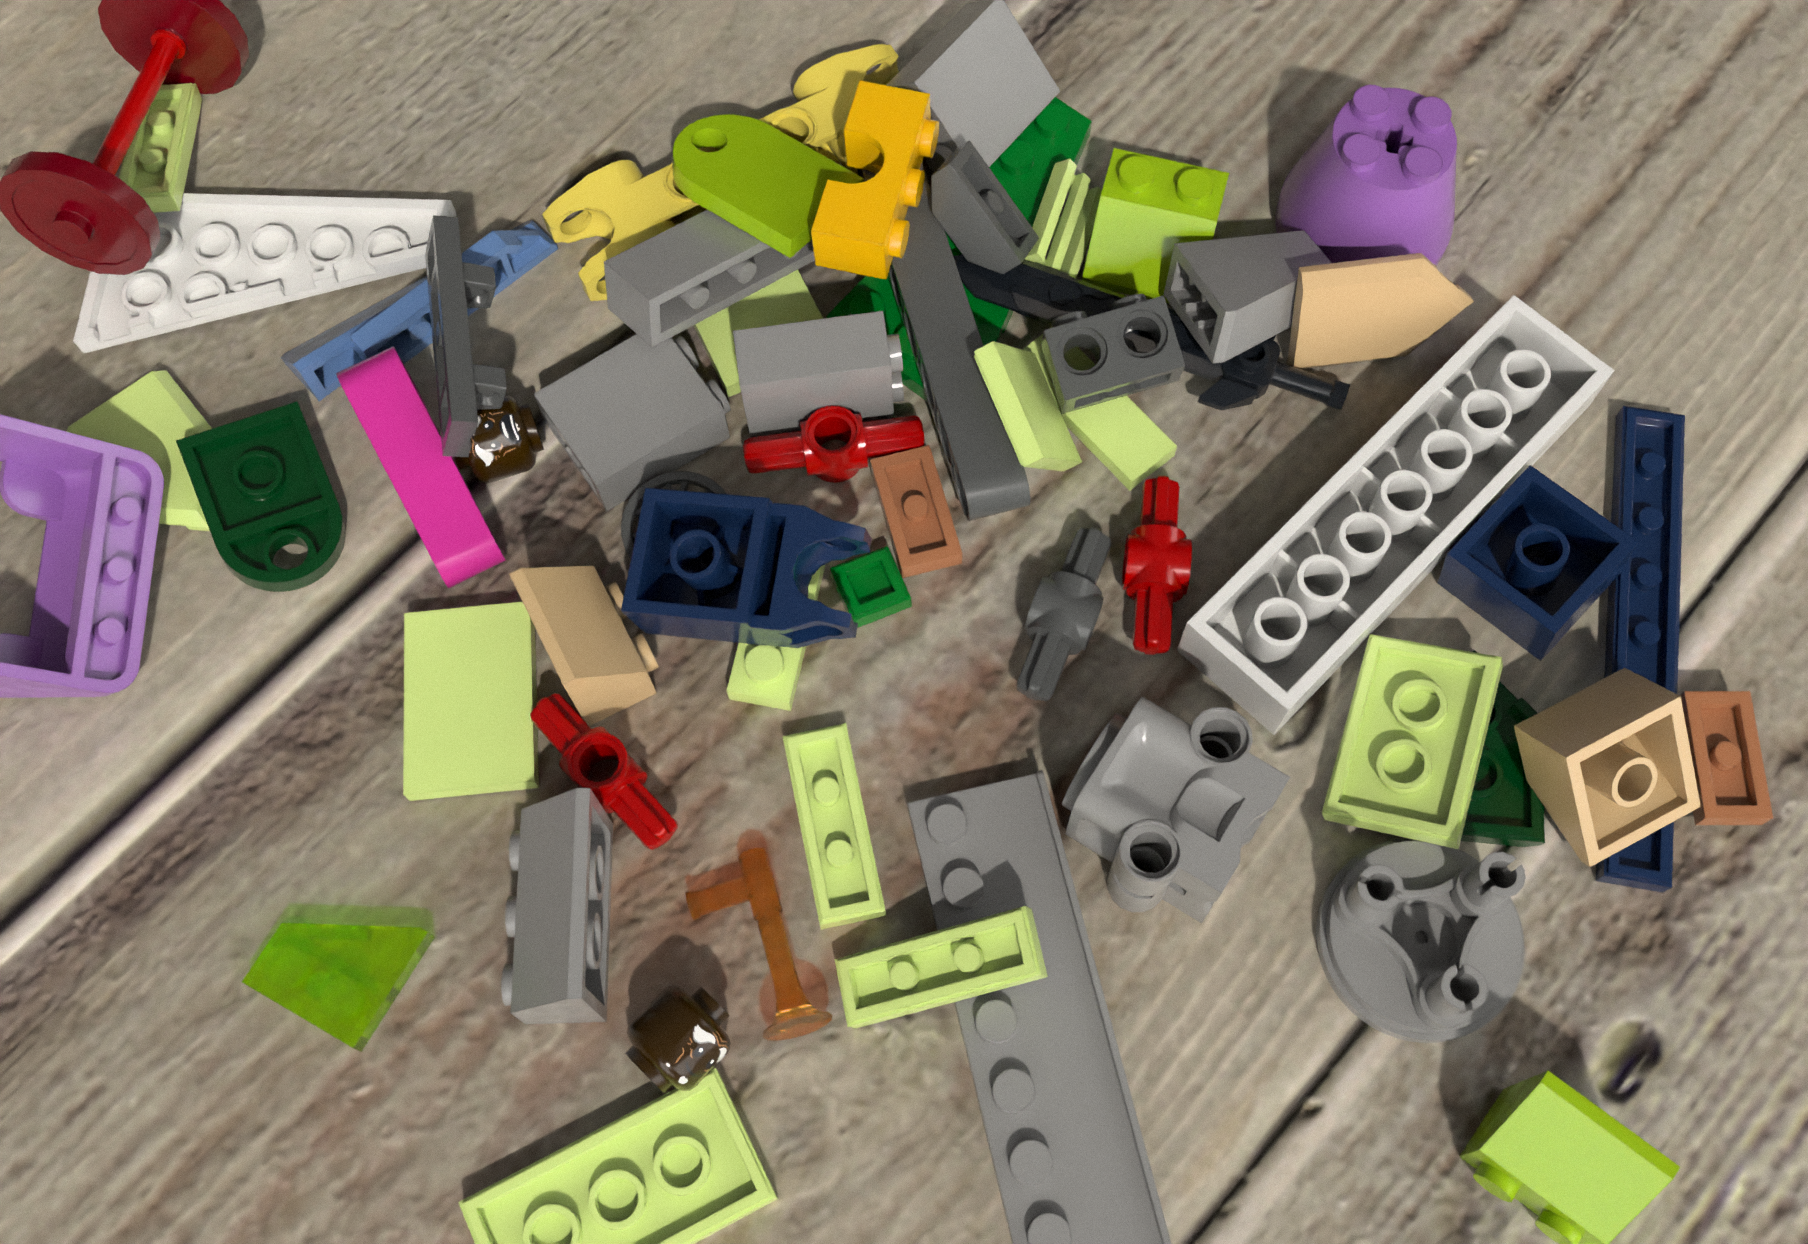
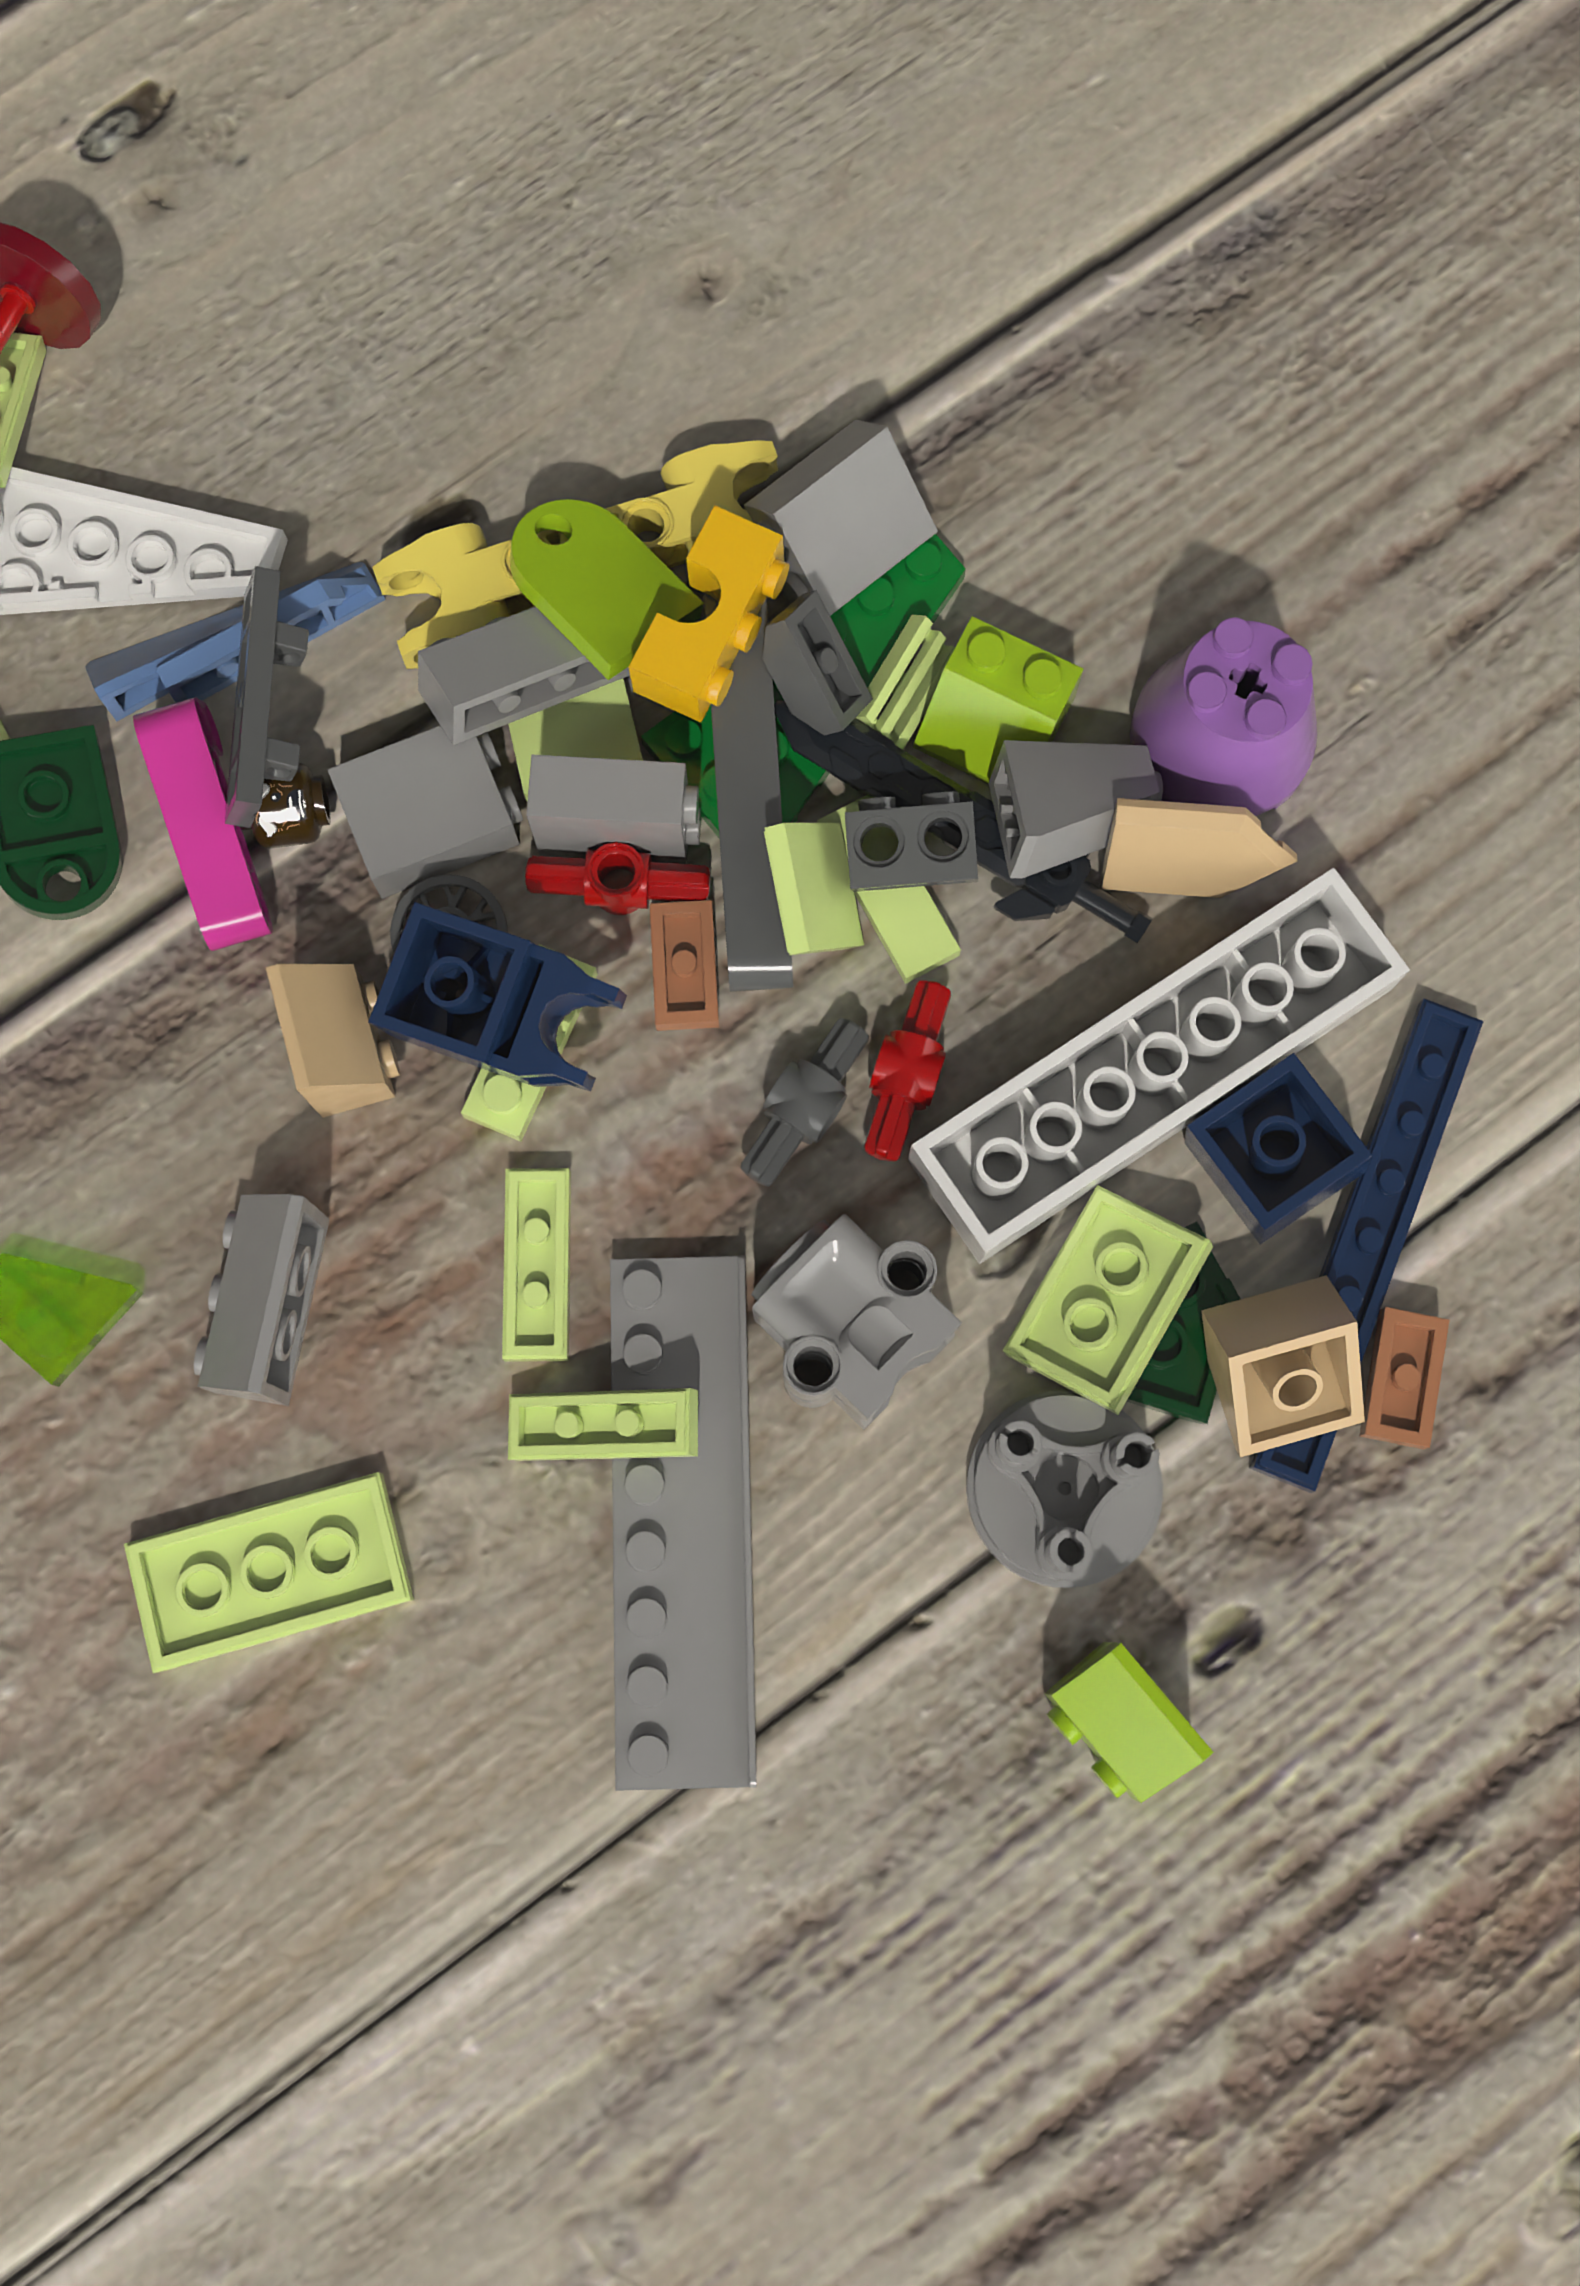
camera: 10 degrees right, 10 degrees up
yellowish green tile [403,602,539,801] -> none
red axle [530,693,678,850] -> none
dark brown head [625,986,731,1093] -> none
clear orange piece [685,848,833,1041] -> none
green tile [830,546,912,628] -> none

